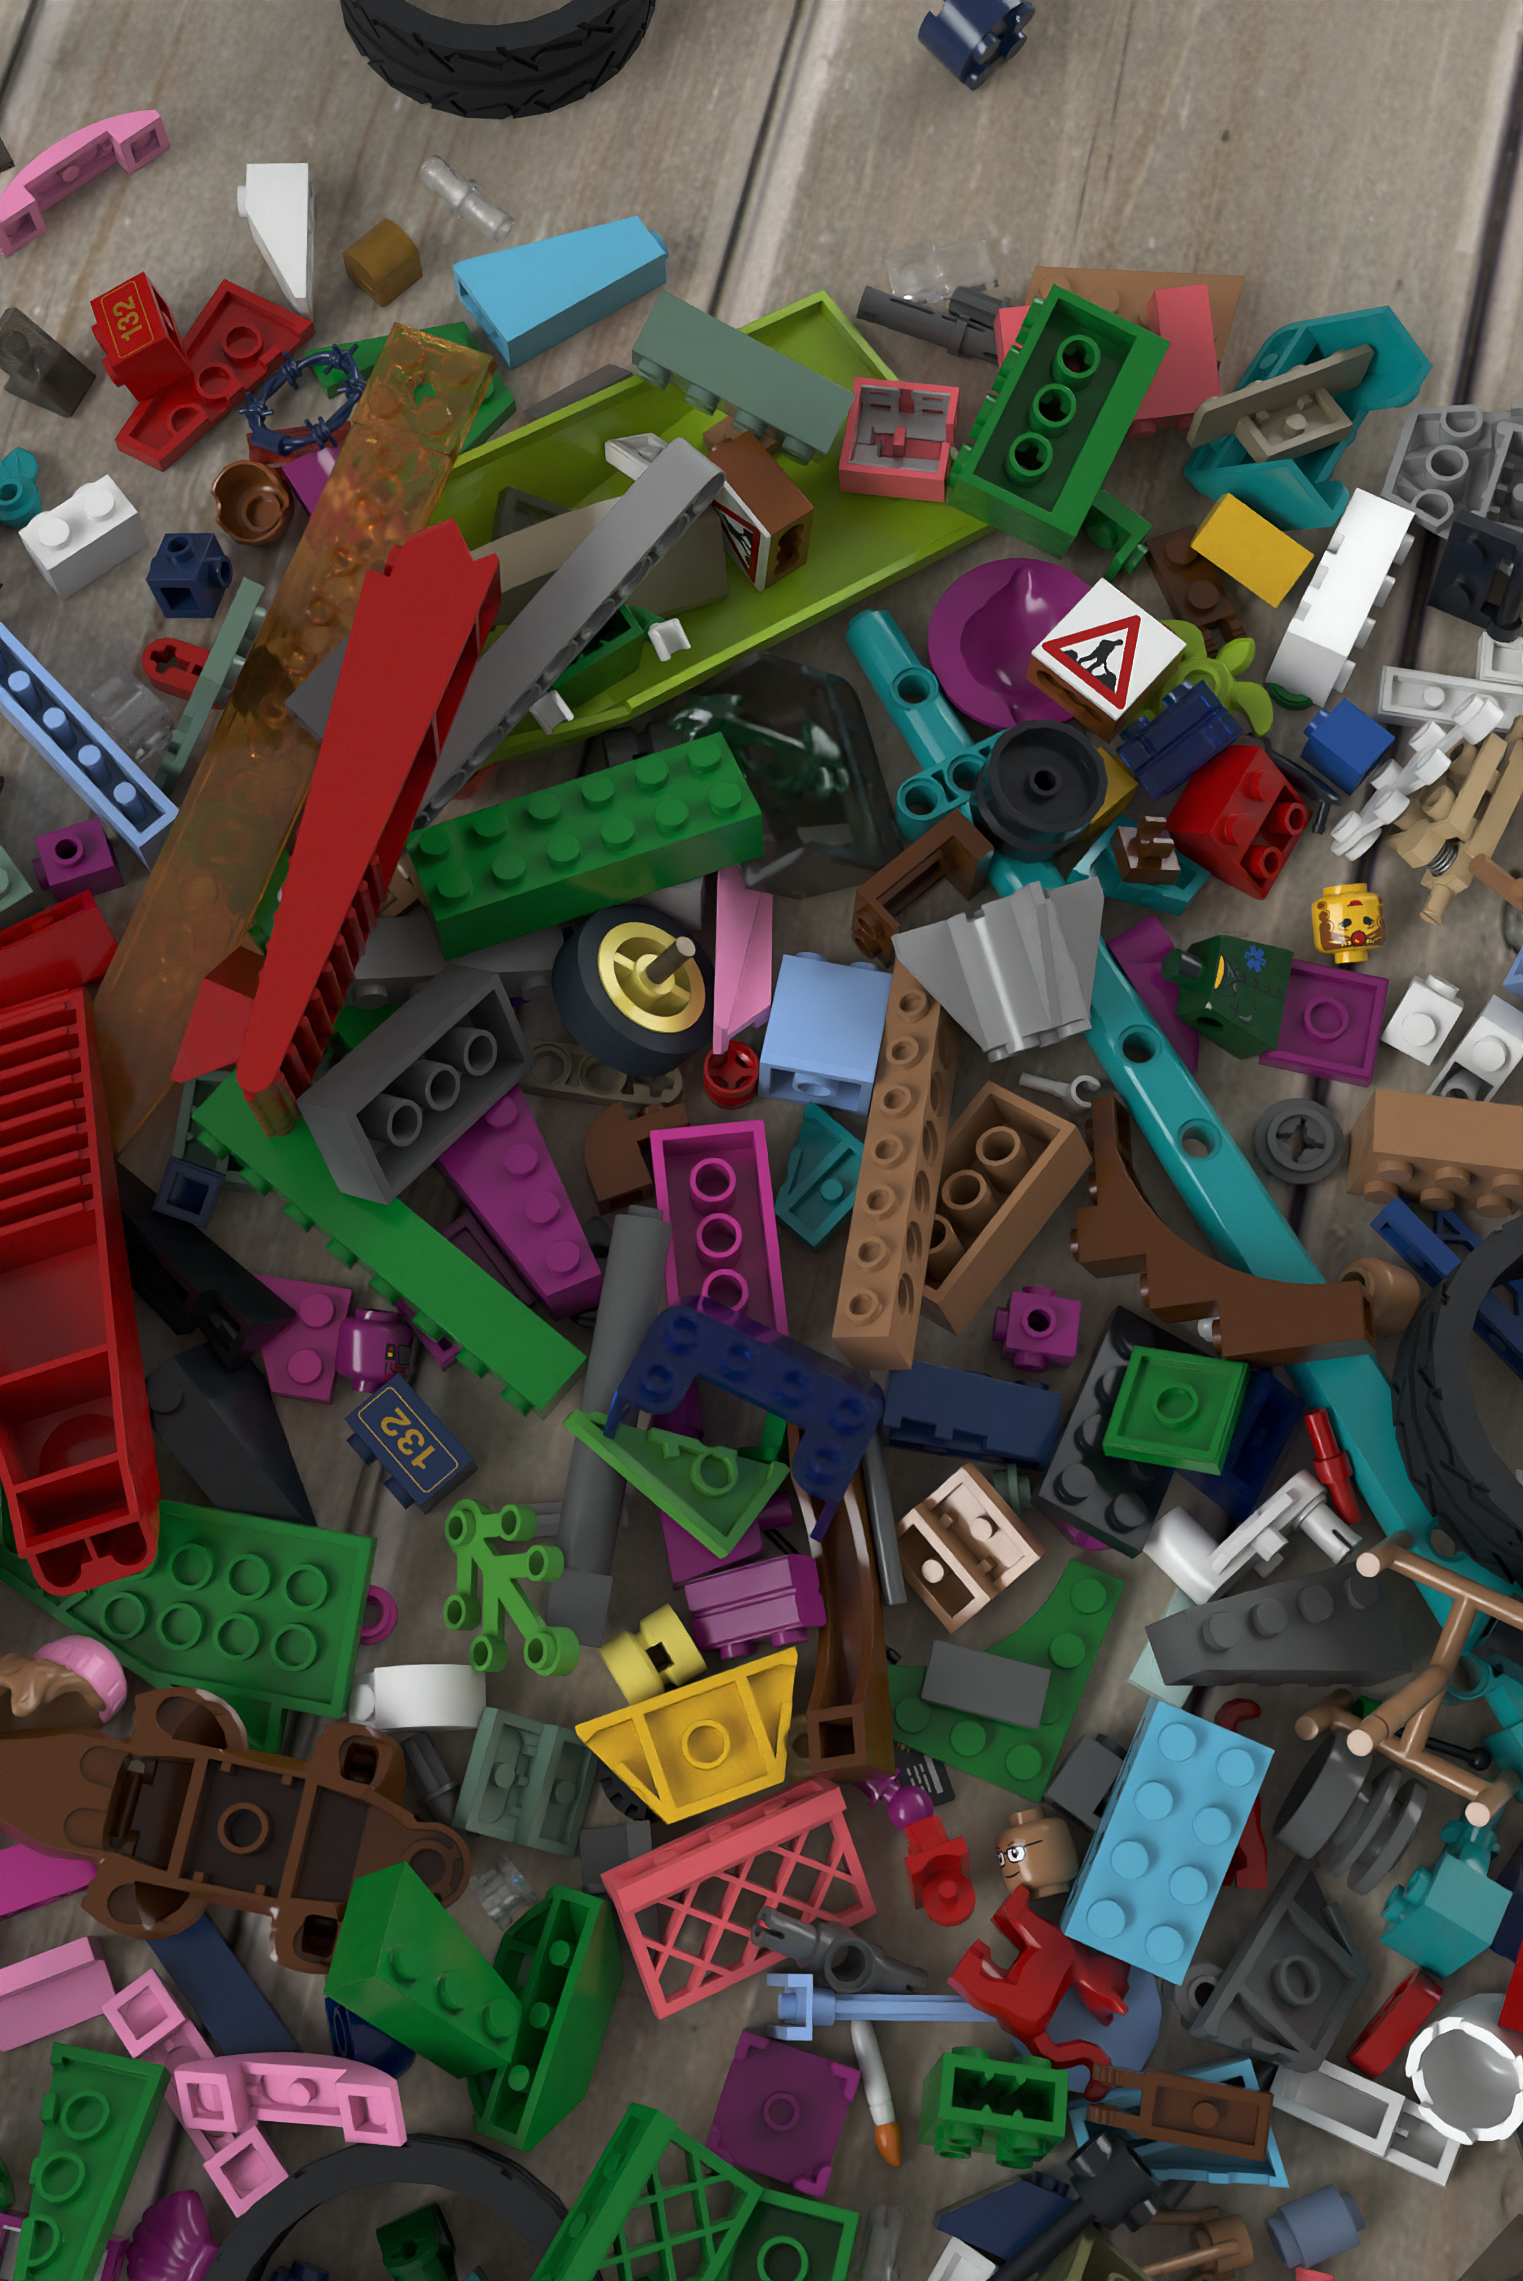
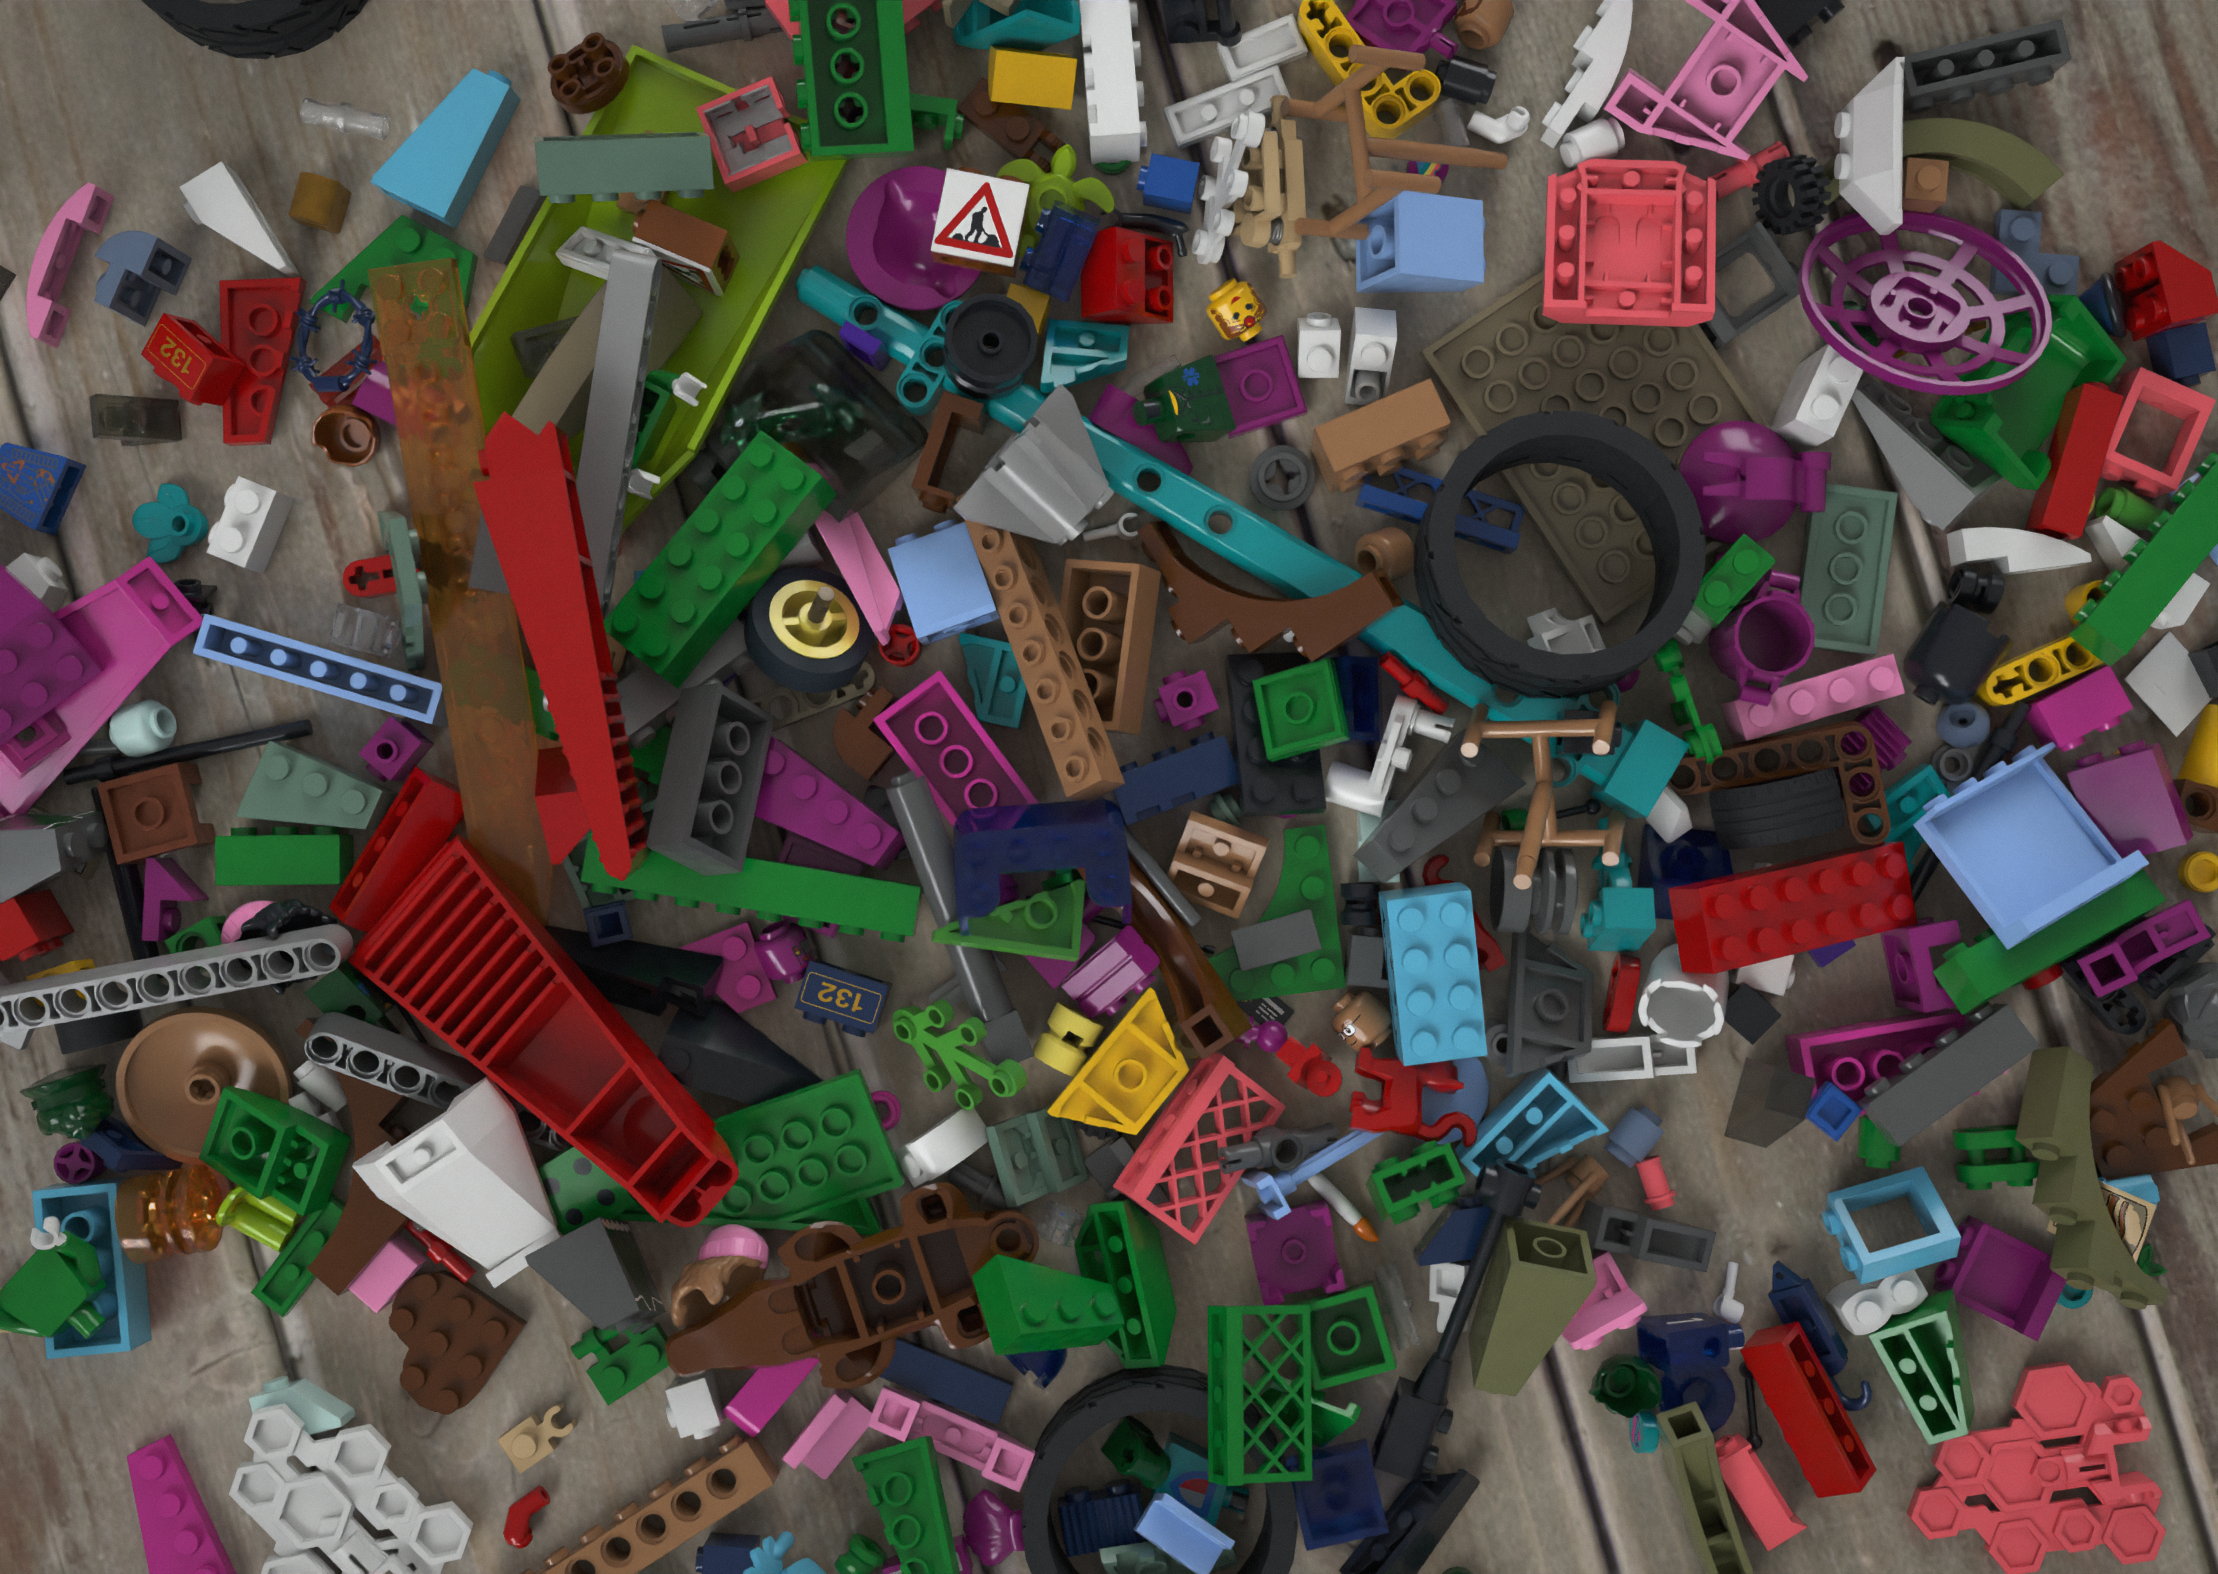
camera: 25 degrees left, 15 degrees up
dark blue brick [146,533,233,618] -> none
bright pink slope [174,2052,407,2147] -> none
reddish brown hinge [1086,2063,1274,2162] -> none
reddish brown tile [1110,816,1181,885] -> none
none -> sand blue brick [94,230,192,327]
none -> reddish brown tile [547,32,629,114]
none -> dark purple tile [839,320,891,371]
none -> black wheel [1340,883,1382,925]

